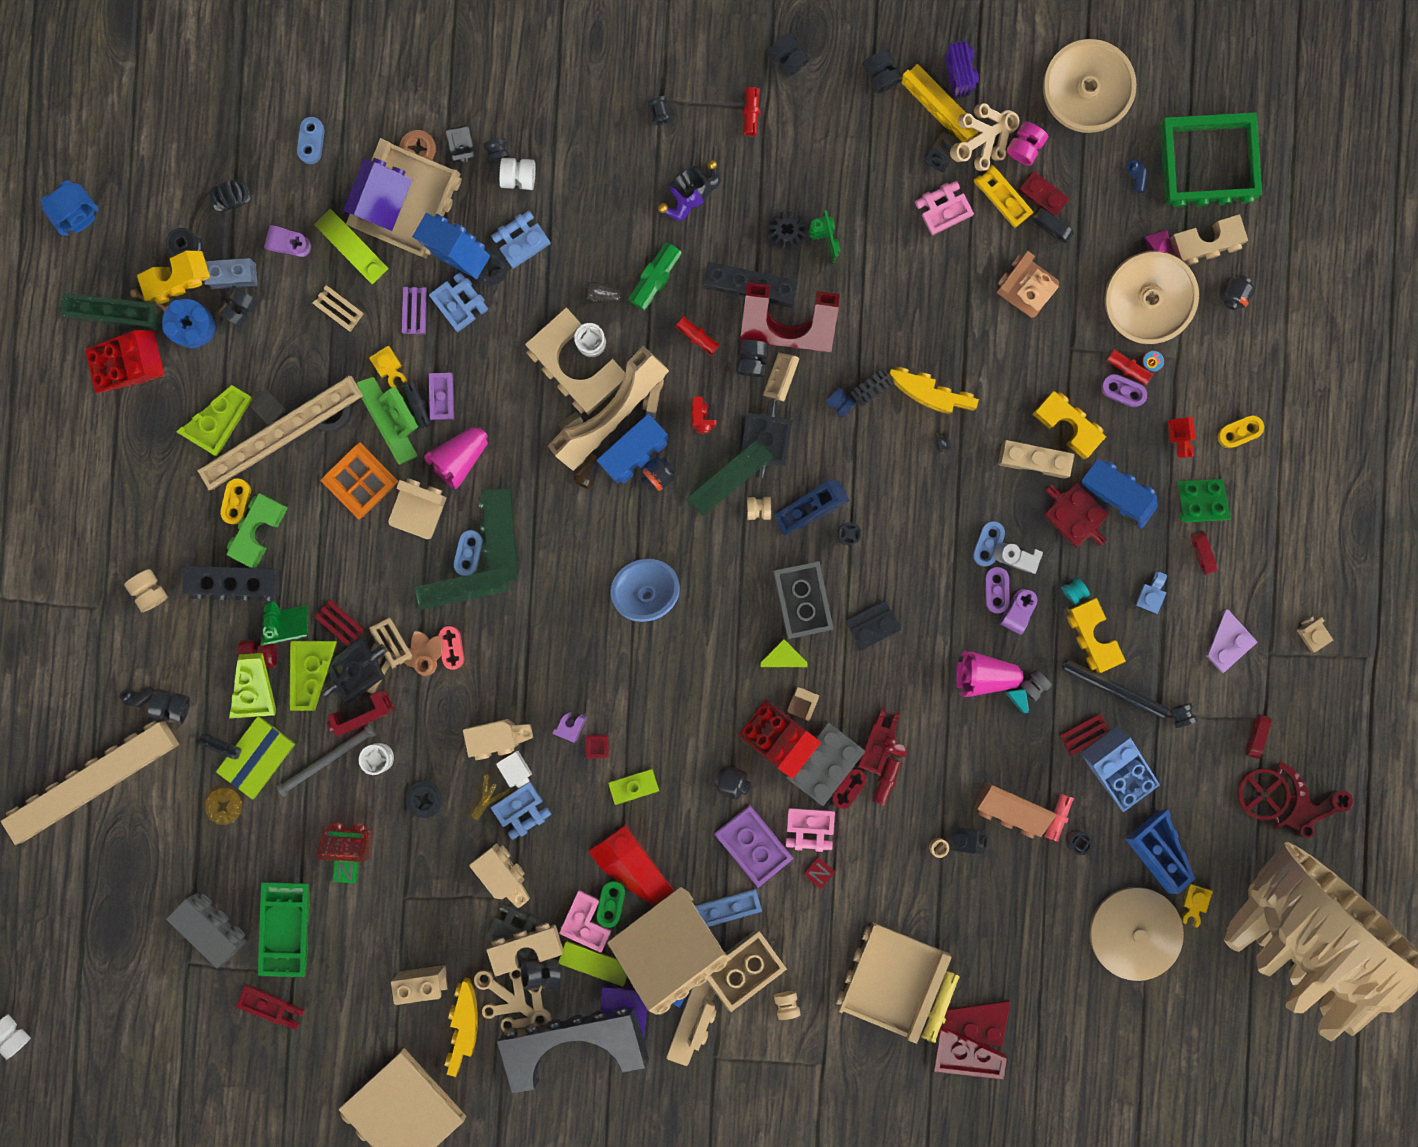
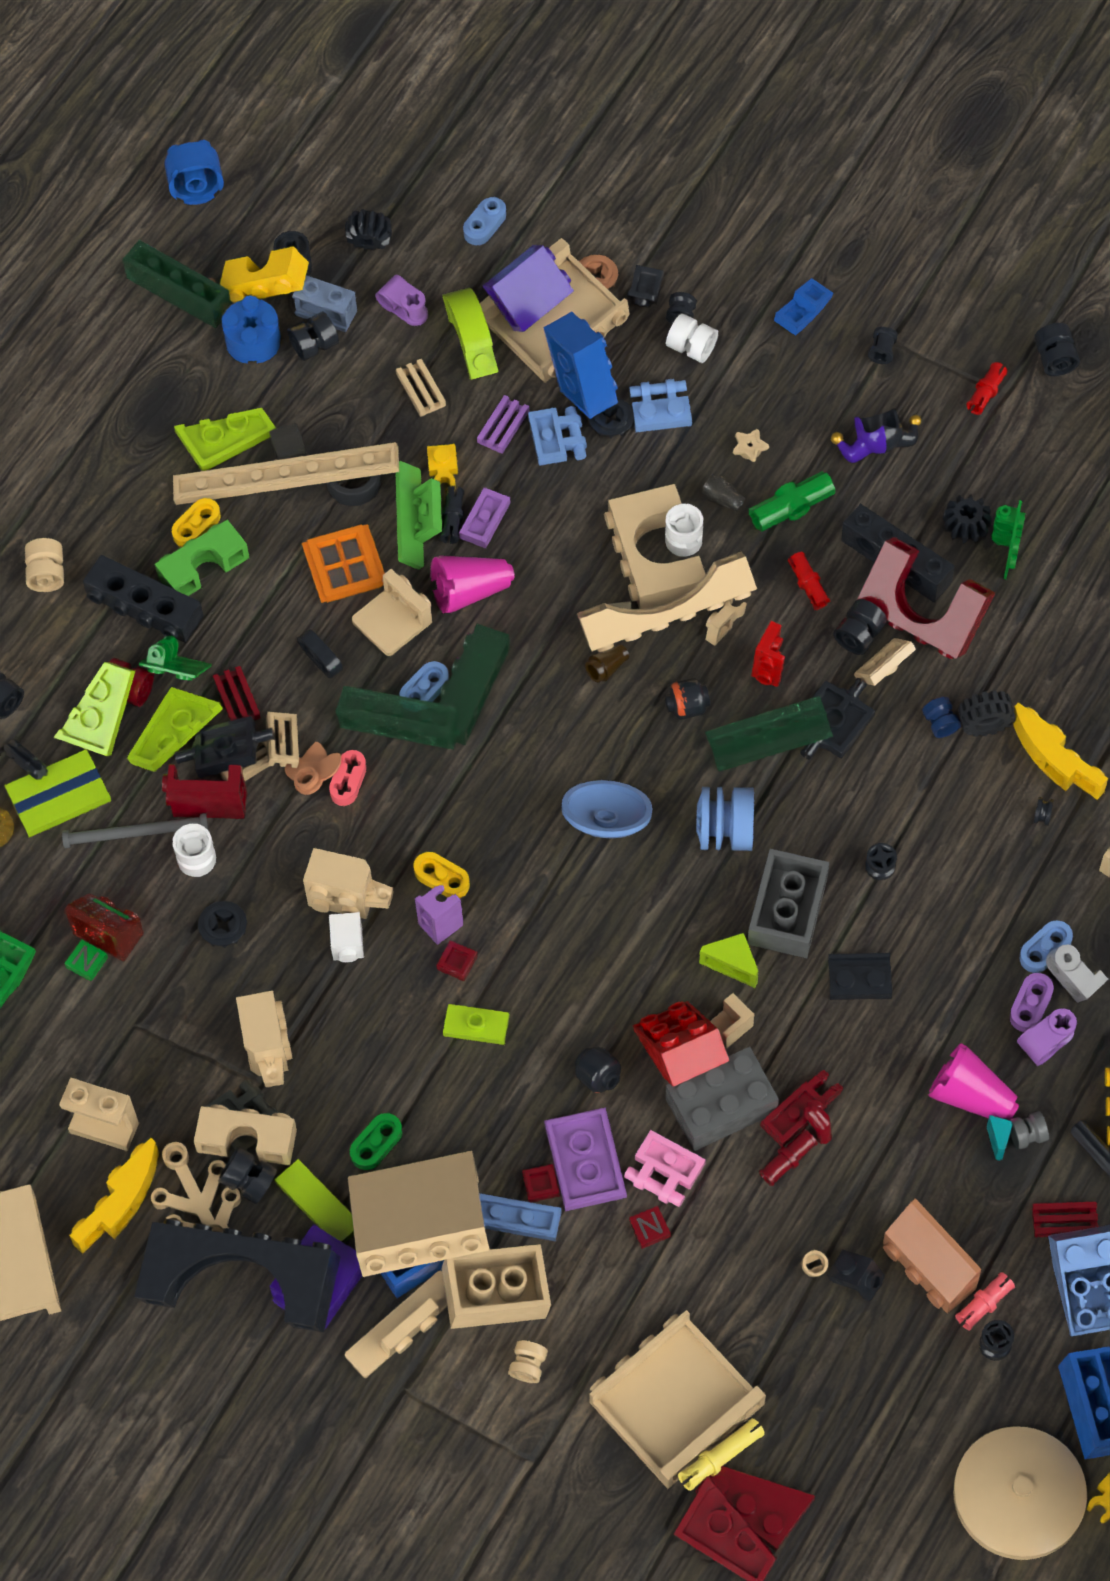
camera: 30 degrees right, 25 degrees down
red slope [85,330,164,394] -> none
clear yellow plant [471,774,518,820] -> none
medium blue plate [491,782,551,840] -> none
bright pink plate [559,890,611,952] -> none
red wedge [588,824,675,907] -> none
blue brick [597,414,668,484] -> none
tan wheel [747,497,771,520] -> none
dark blue slope [774,481,850,535] -> none
dark red beam [832,768,866,809] -> none
none -> black beam [297,629,343,678]
none -> yellow plate [414,852,470,898]
none -> dark red tile [522,1164,560,1203]
none -> medium blue wheel [696,787,754,851]
none -> tan plate [733,429,769,462]
none -> blue slope [774,278,833,336]

